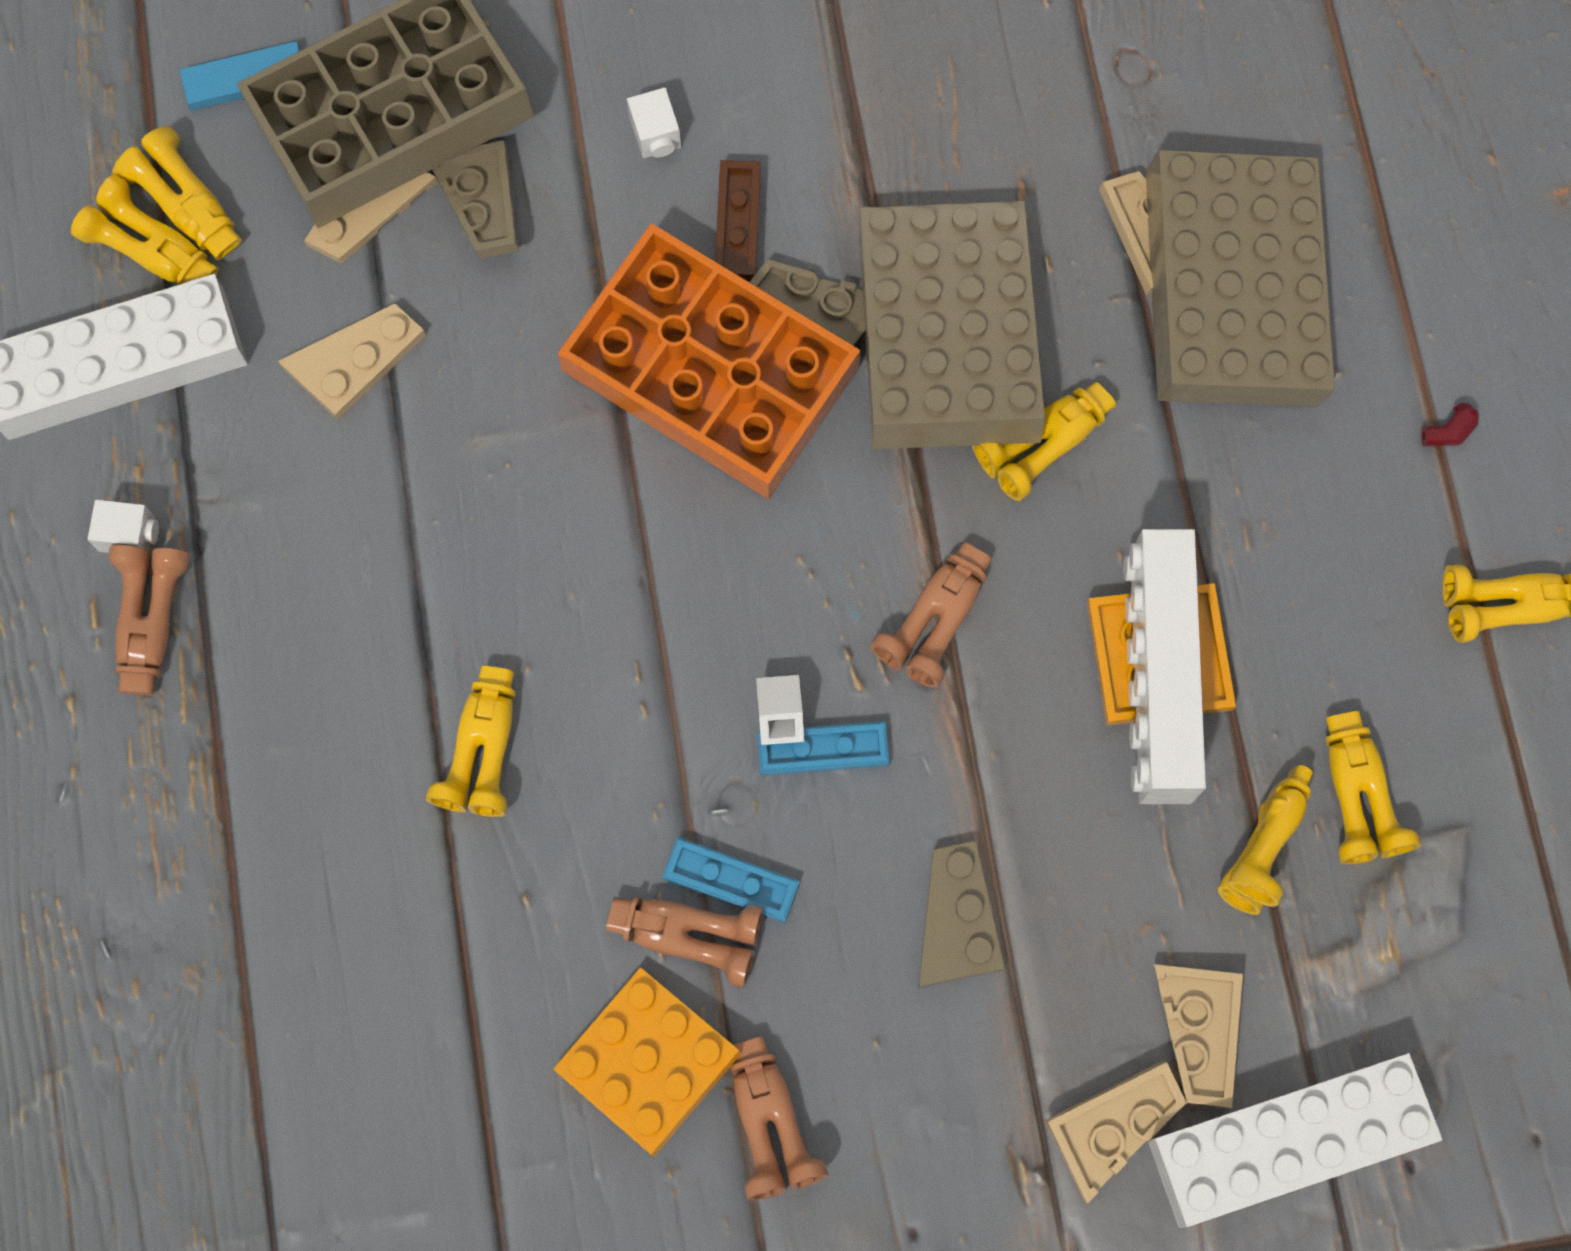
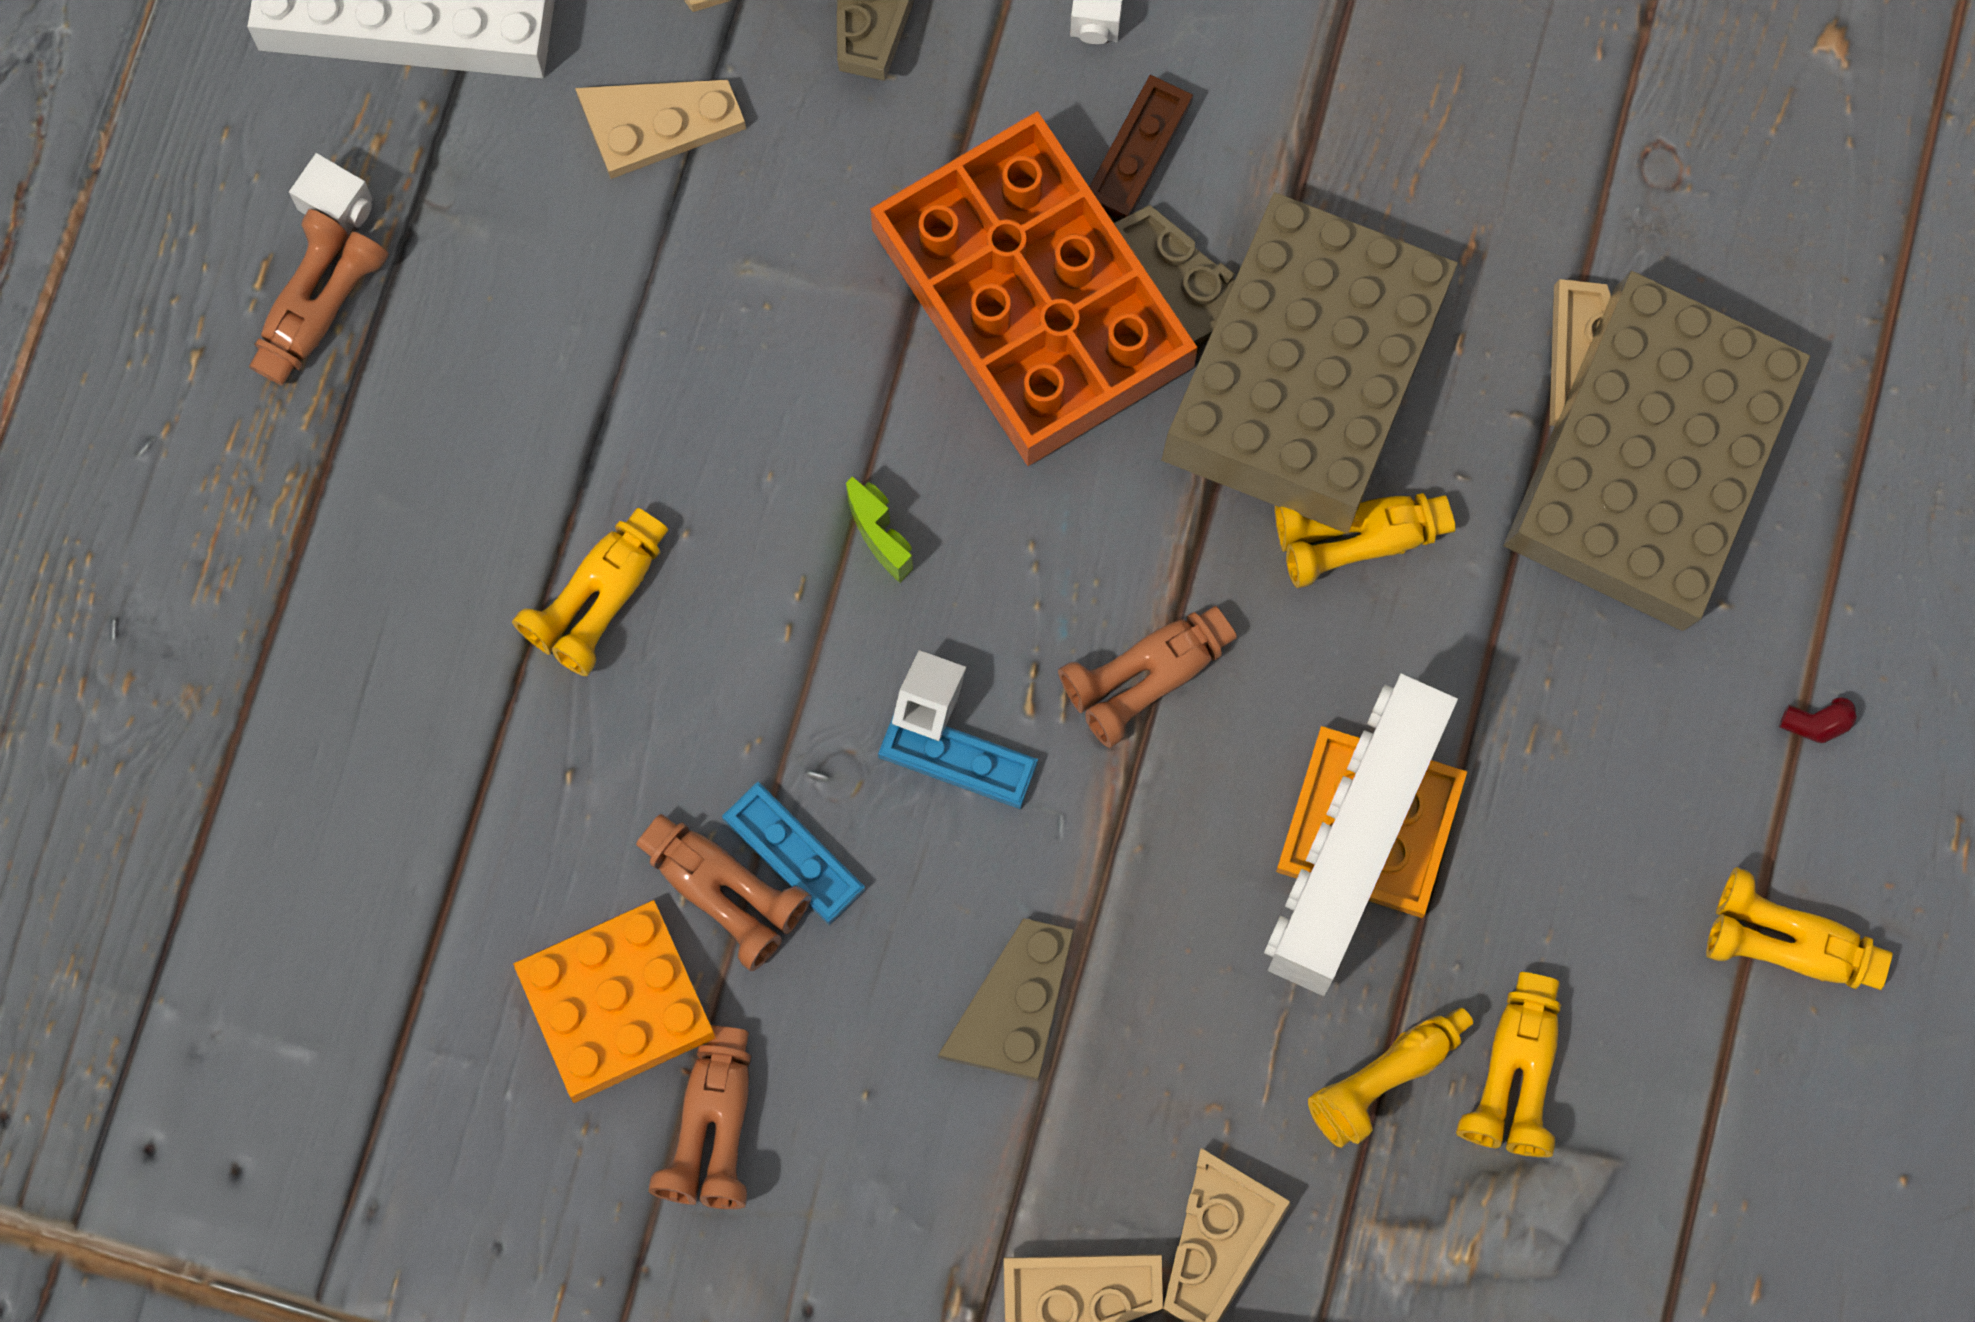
camera: 25 degrees right, 0 degrees up
none -> lime slope [846,476,913,583]

